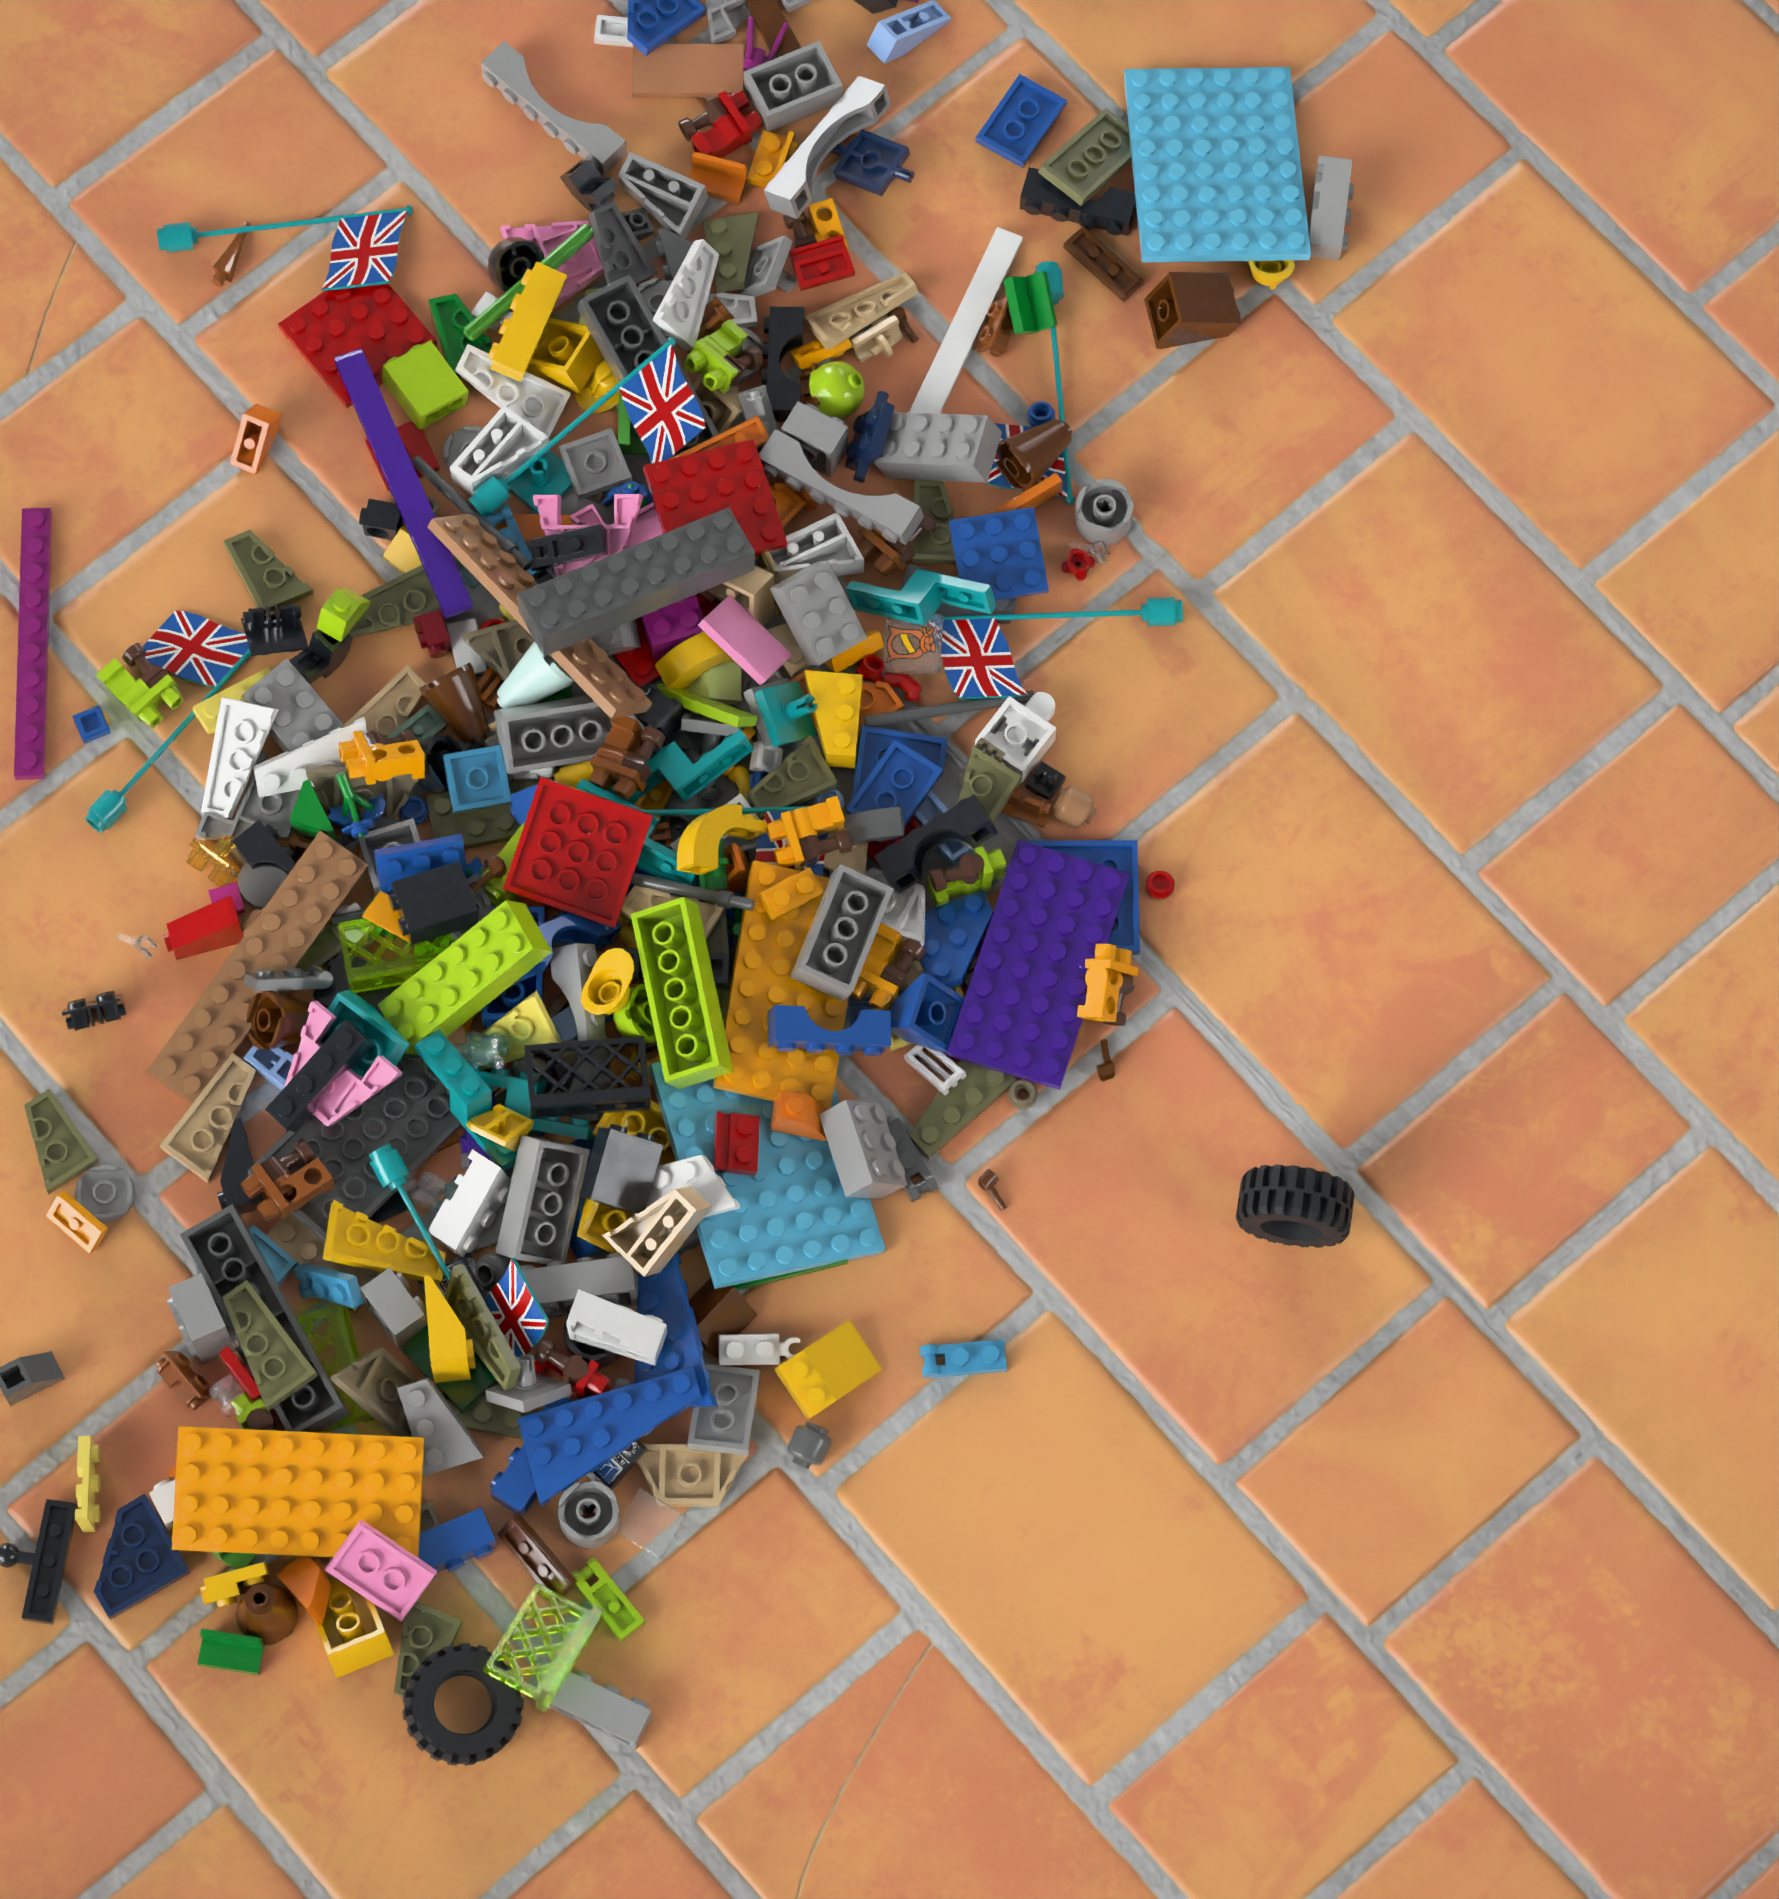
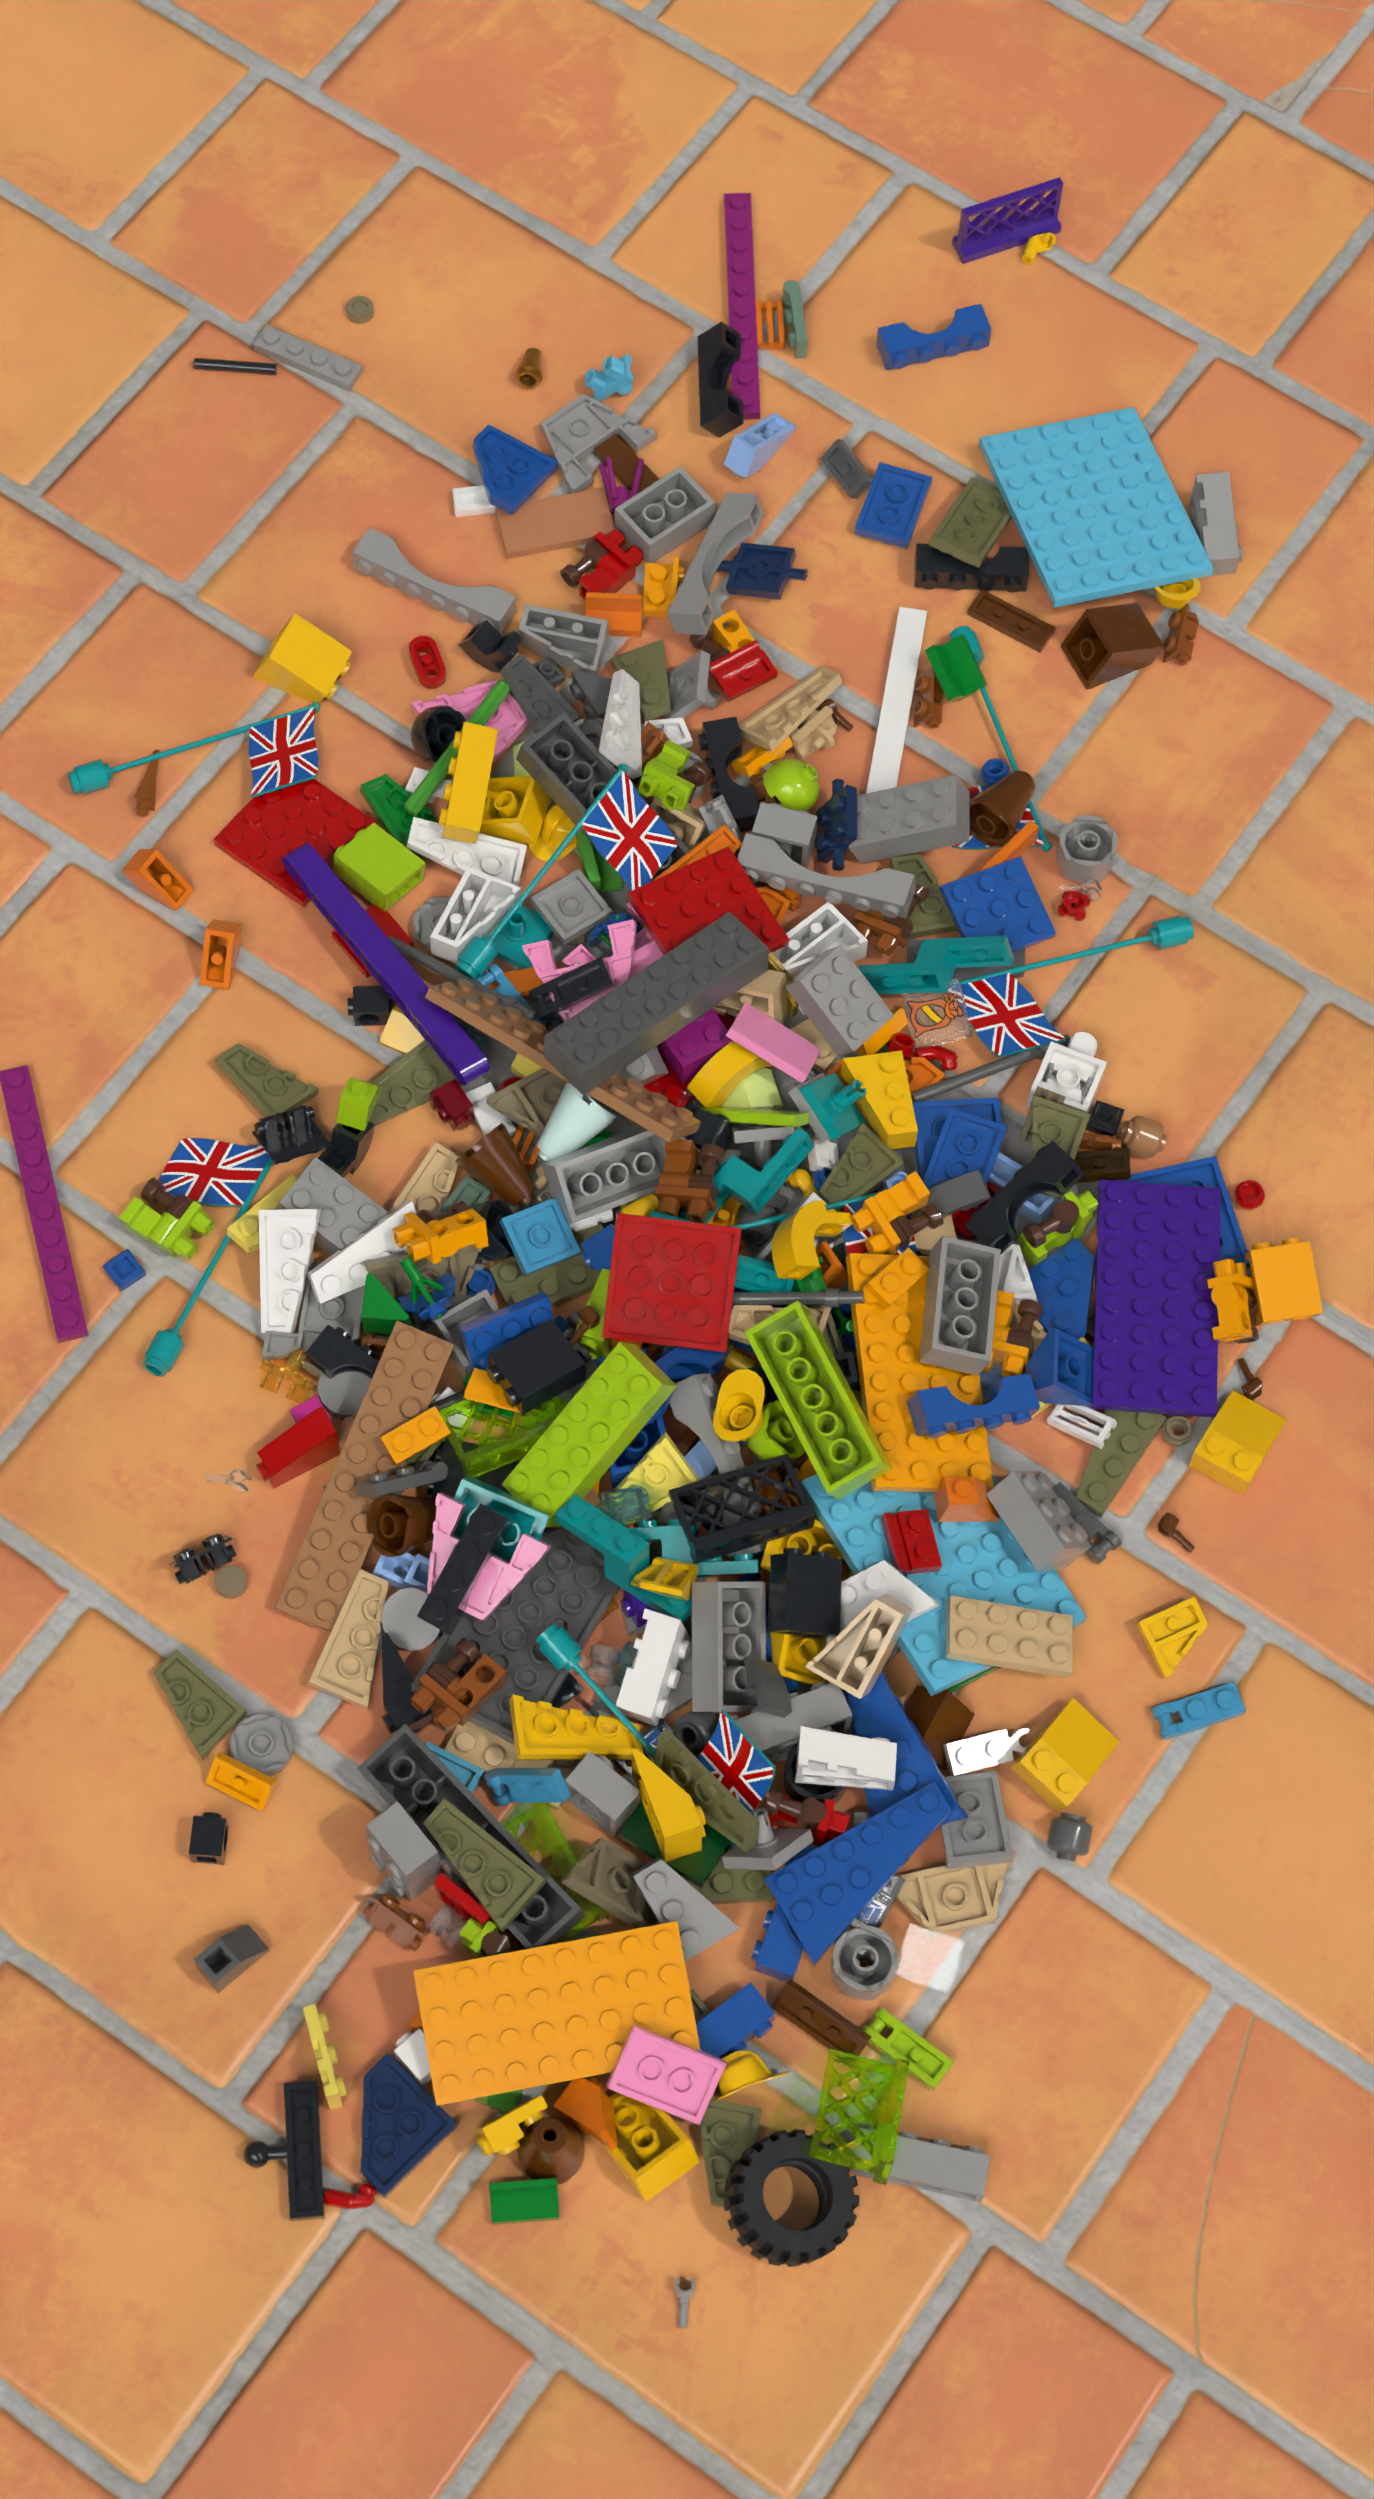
camera: 15 degrees left, 5 degrees down
none -> orange slope [121,849,194,911]
none -> black brick [189,1812,229,1865]
none -> dark tan tile [215,1565,247,1599]
none -> yellow slope [252,613,352,704]
none -> red arm [324,2184,376,2210]
none -> light orange plate [380,1406,451,1466]
none -> light grey tile [381,1586,443,1651]
none -> red plate [409,636,446,689]
none -> light grey hand [674,2277,695,2328]
none -> yellow piece [714,2050,790,2101]
none -> dark grey slope [744,1656,792,1718]
none -> dark grey plate [820,439,874,499]
none -> tan plate [946,1595,1073,1678]
none -> dark brown plate [1075,1148,1131,1183]
none -> yellow wing [1136,1596,1209,1679]
none -> dark orange hinge [1163,604,1199,665]
none -> yellow slope [1189,1390,1287,1496]
none -> light orange panel [1245,1238,1323,1326]

